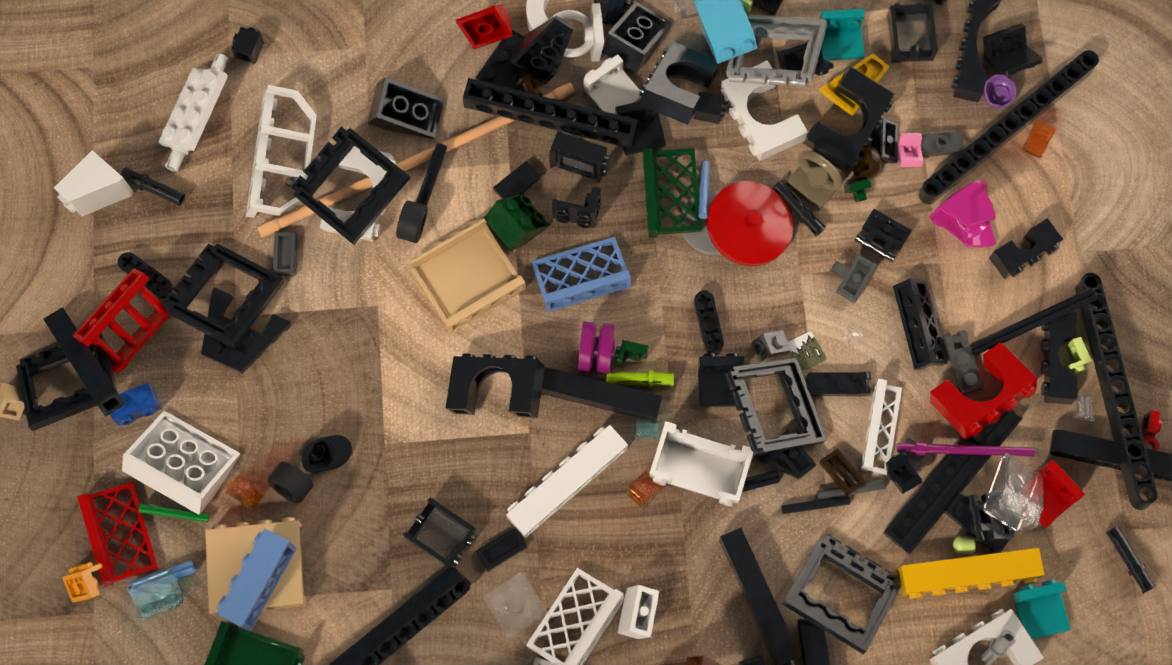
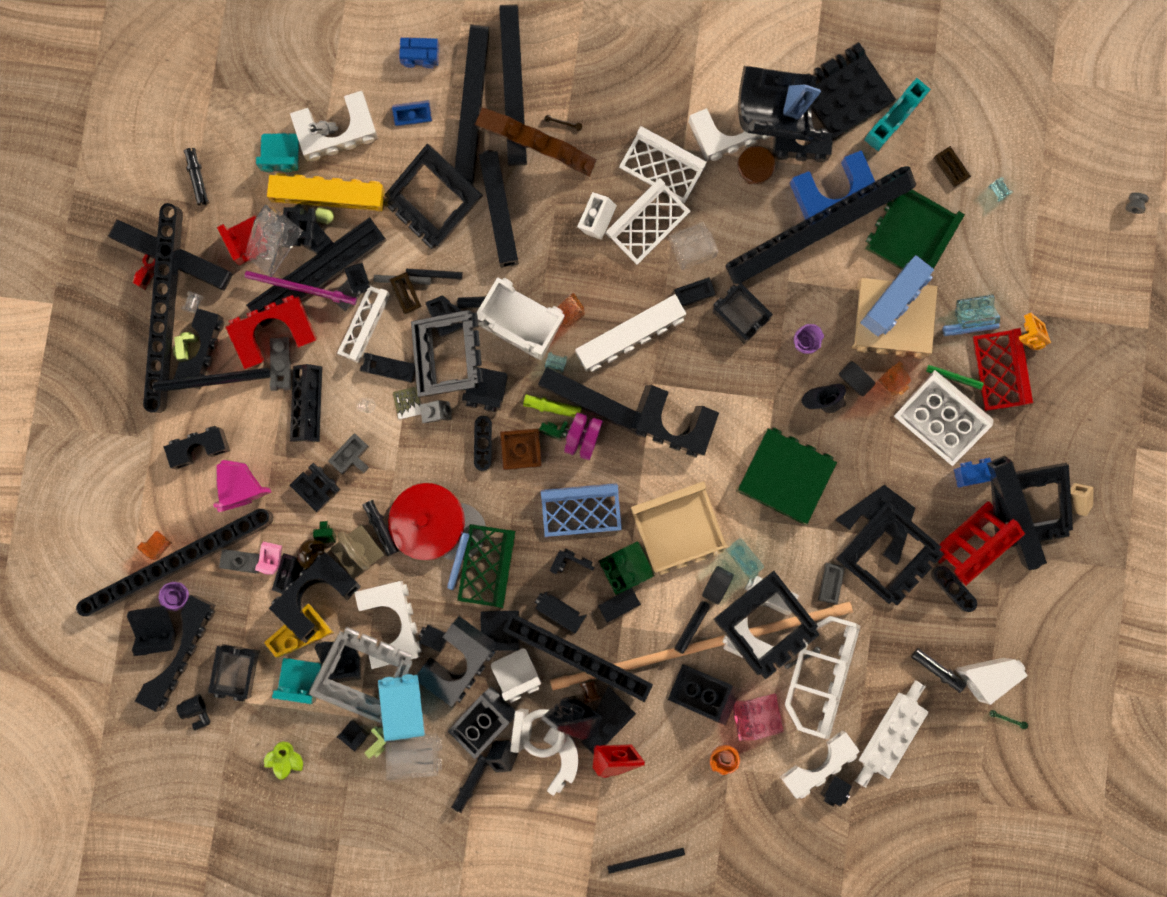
camera: 170 degrees left, 10 degrees up
none -> reddish brown plate [500,428,542,470]
none -> orange hair [710,745,740,775]
none -> clear light blue bracket [725,538,764,579]
none -> clear pink bracket [733,694,783,741]
none -> dark green panel [736,427,837,525]
none -> white arch [780,730,860,799]
none -> medium lavender hair [794,324,824,354]
none -> clear green hinge [989,710,1028,730]

